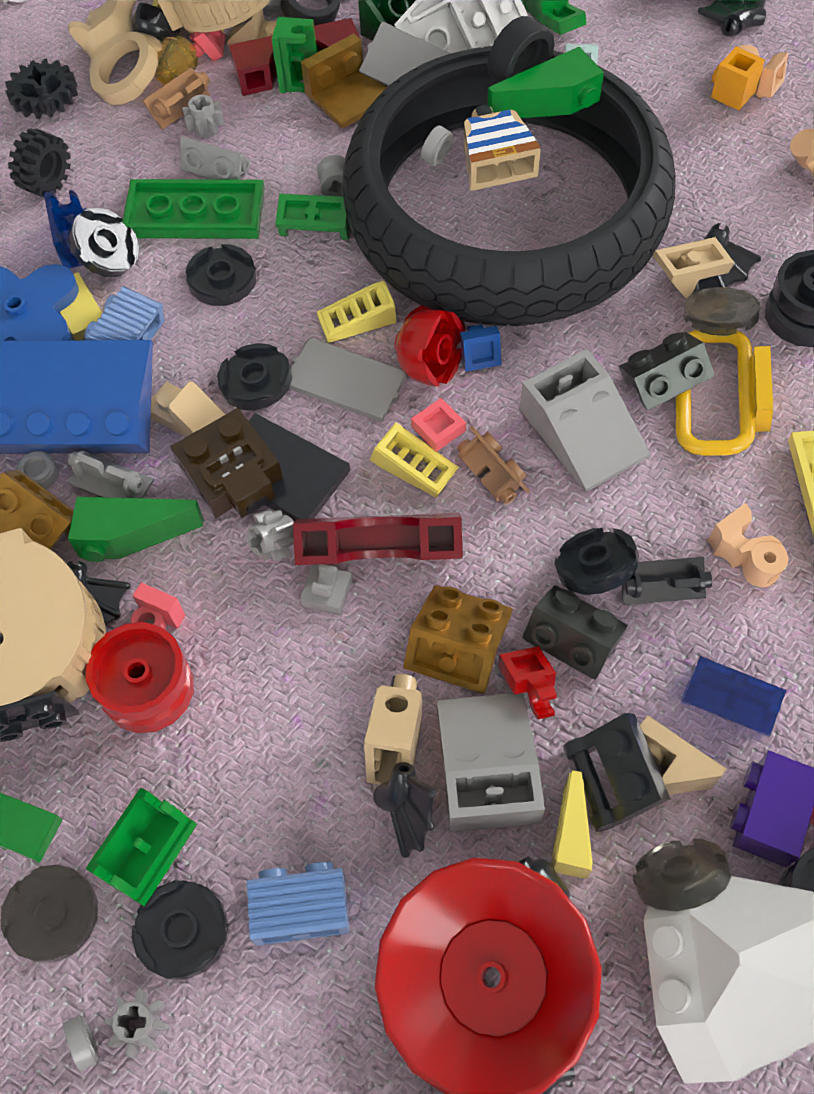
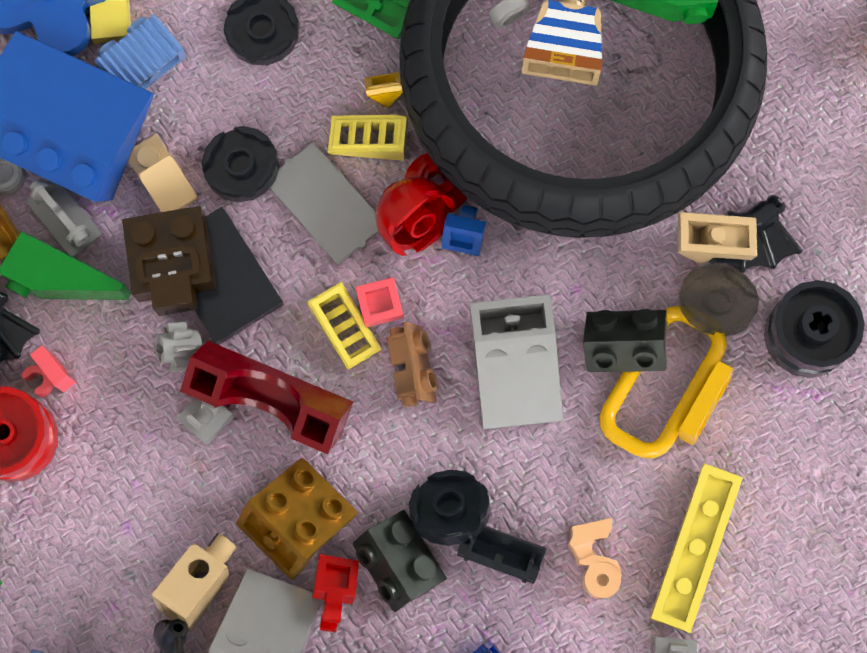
camera: 25 degrees right, 15 degrees up
none -> yellow slope [364,72,403,108]

